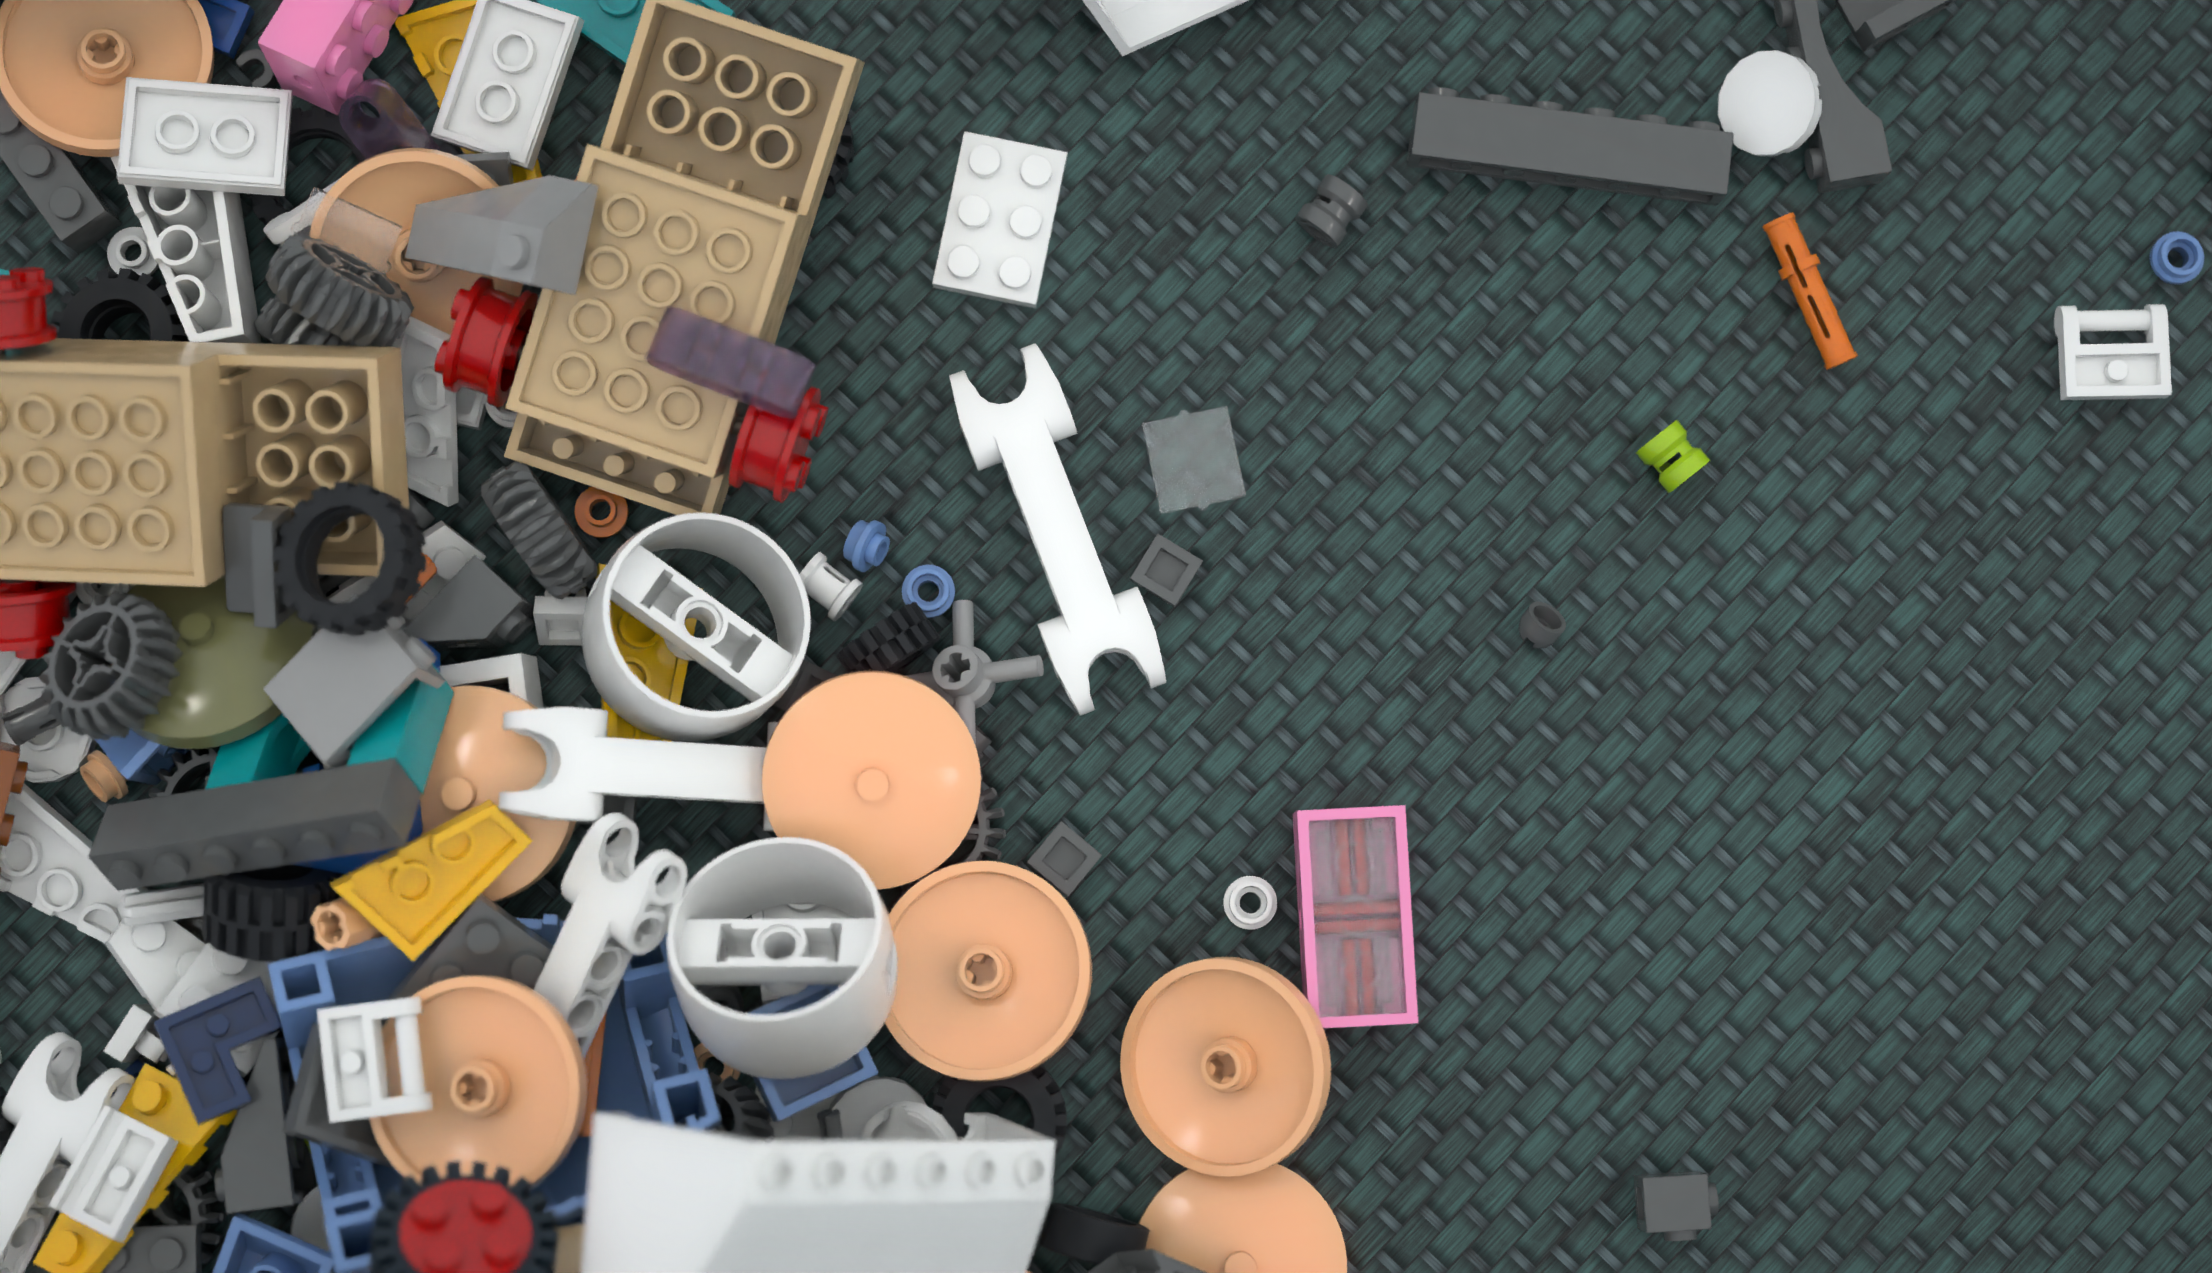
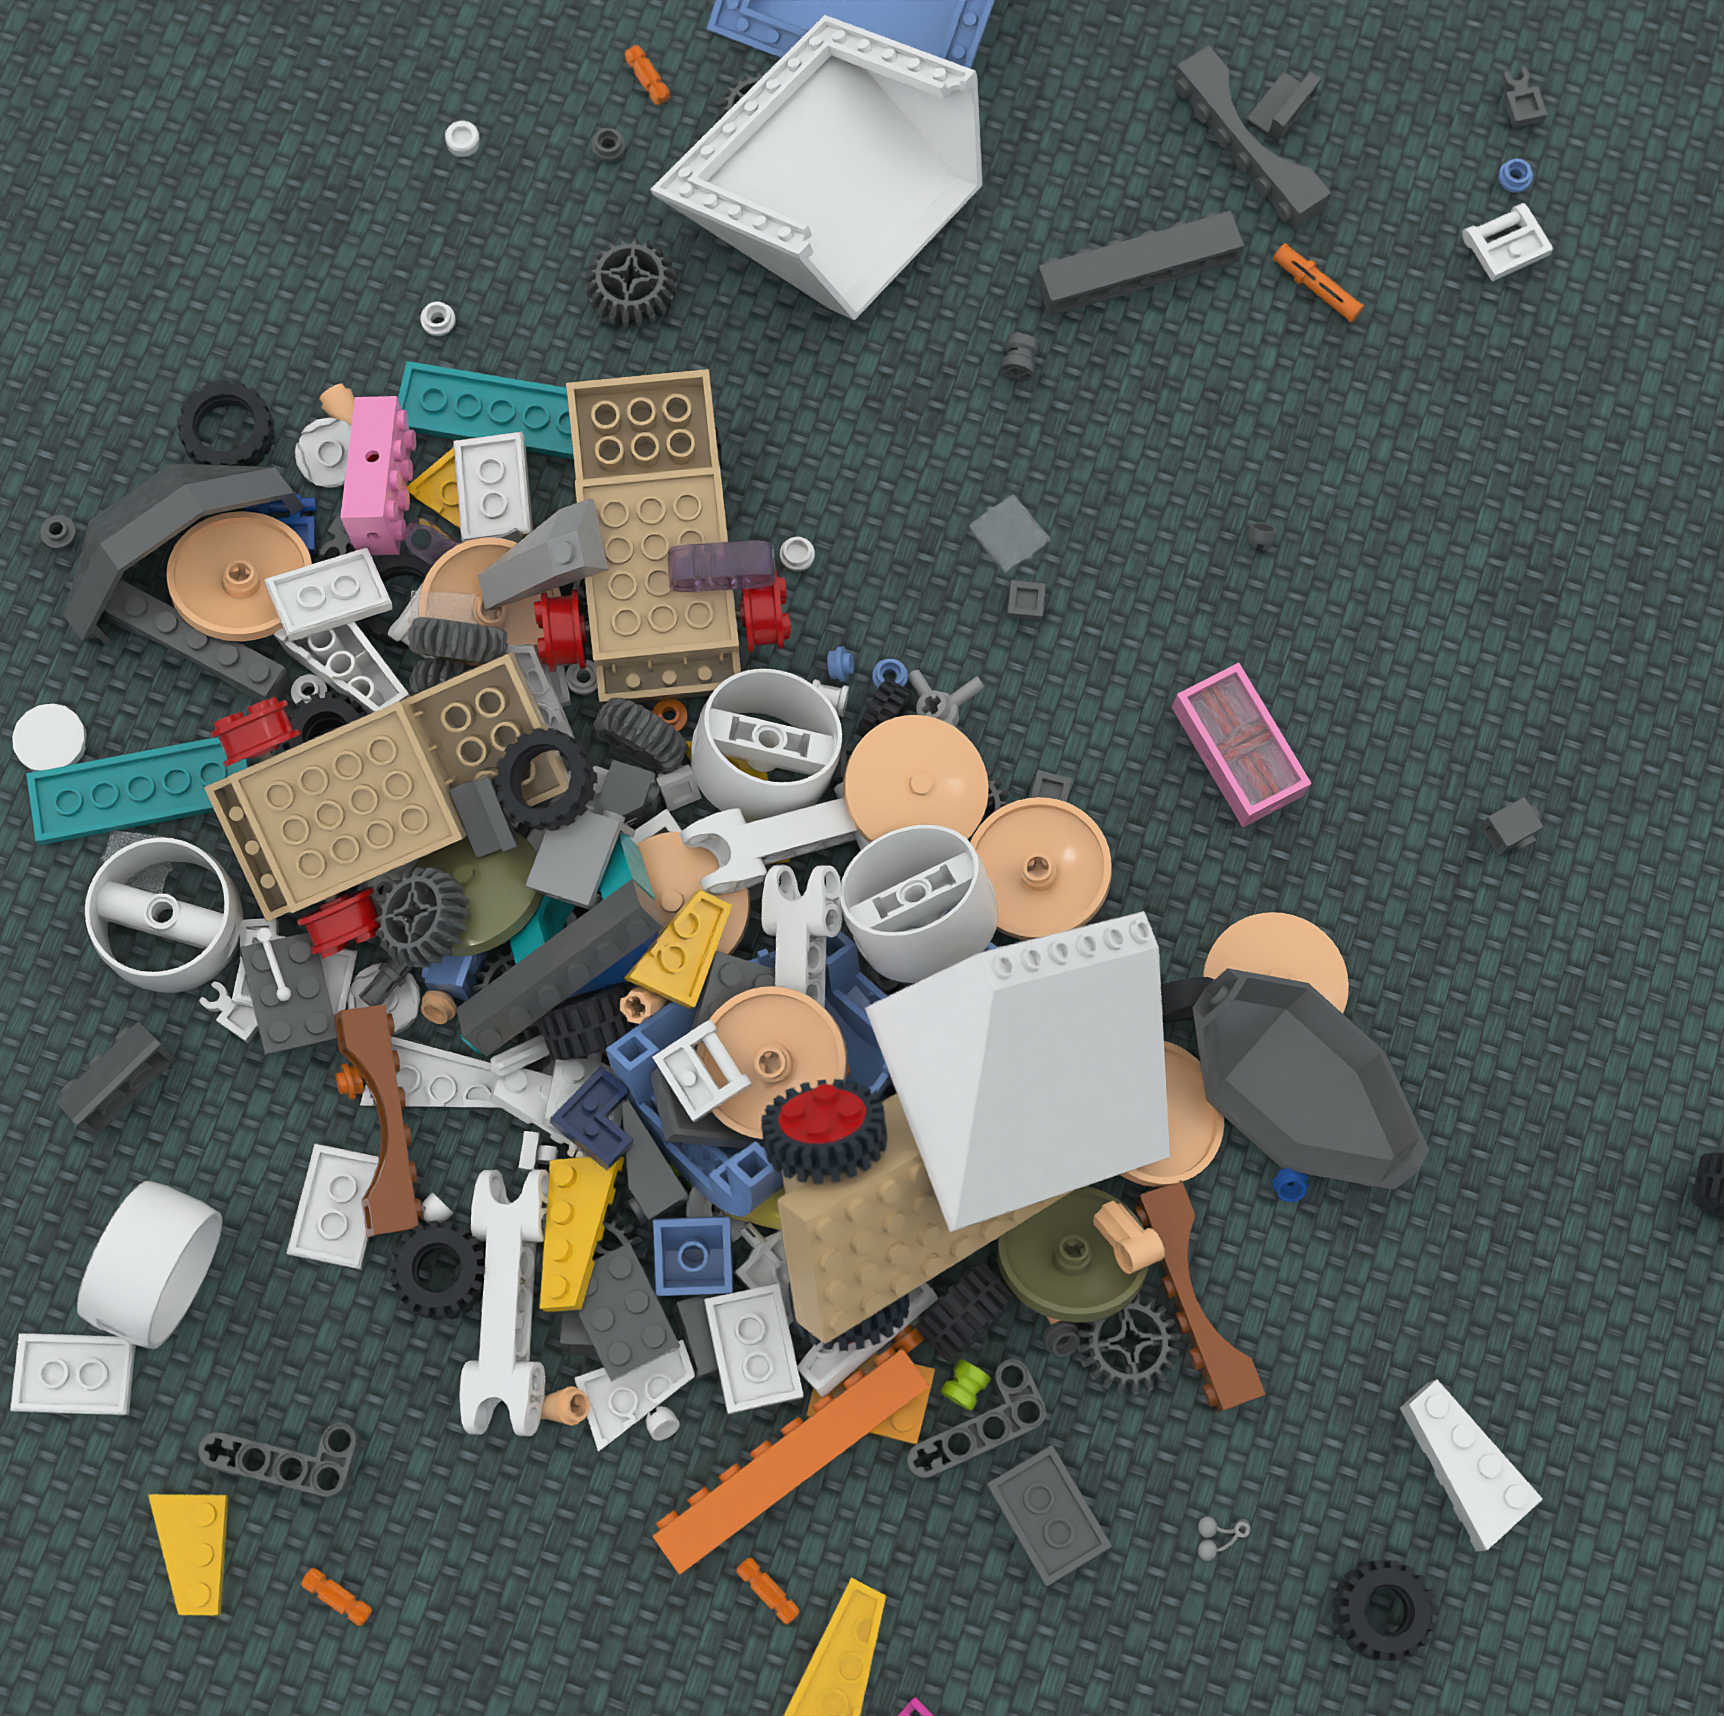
camera: 20 degrees left, 10 degrees down
white plate [48,1105,179,1243] -> none
white plate [932,131,1067,308] -> none
white piece [949,343,1166,716] -> none
light nougat dish [1120,957,1331,1177] -> none
white plate [1223,876,1277,930] -> none
lime wheel [1635,420,1711,494] -> none
white tile [1718,50,1822,157] -> none
none -> white plate [780,537,815,571]

